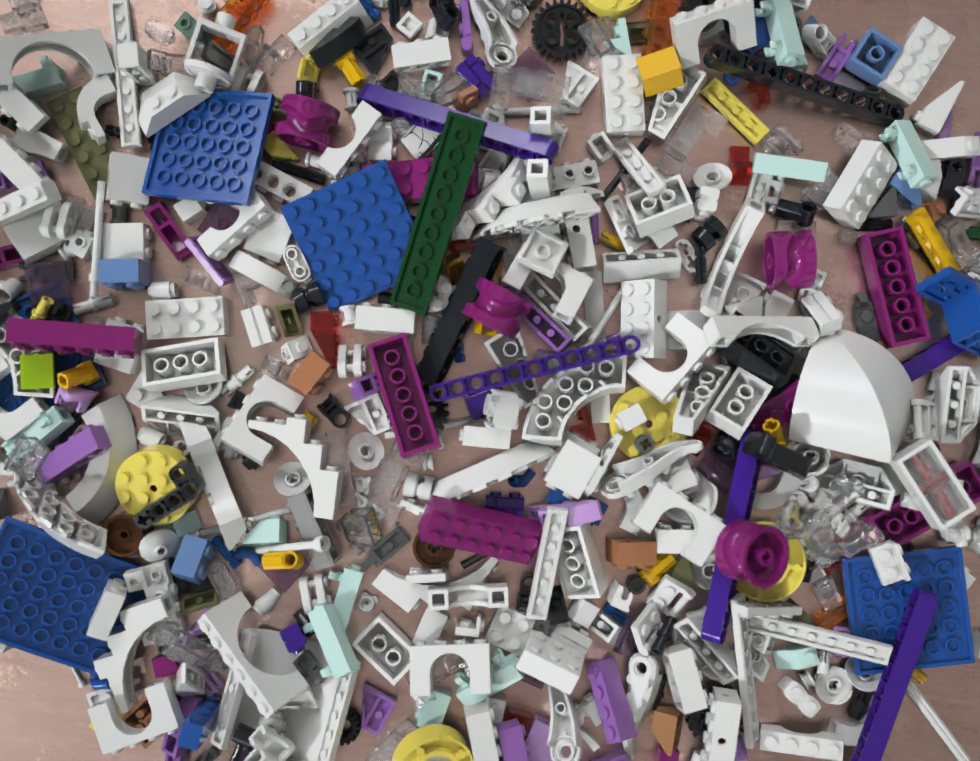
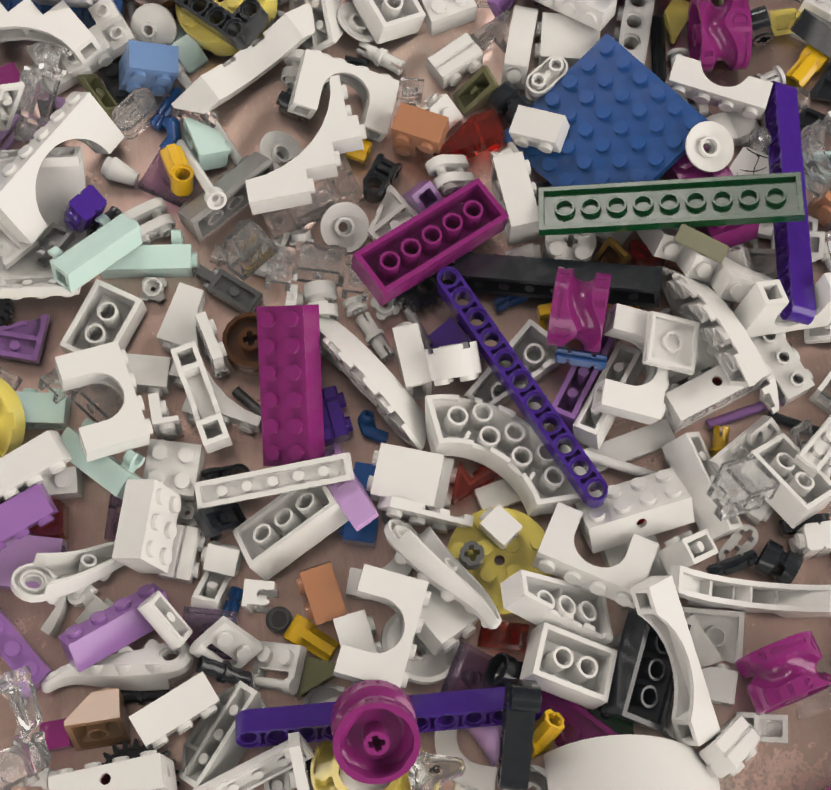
camera: 70 degrees right, 15 degrees down
none -> white brick [137,591,193,651]
none -> white pin [355,312,395,363]
none -> white brick [509,105,570,153]
none -> blue axle [555,347,607,370]
none -> white brick [657,528,719,575]
none -> olive slope [674,224,729,263]
none -> white dish [685,121,734,172]
none -> clear plate [706,454,781,521]

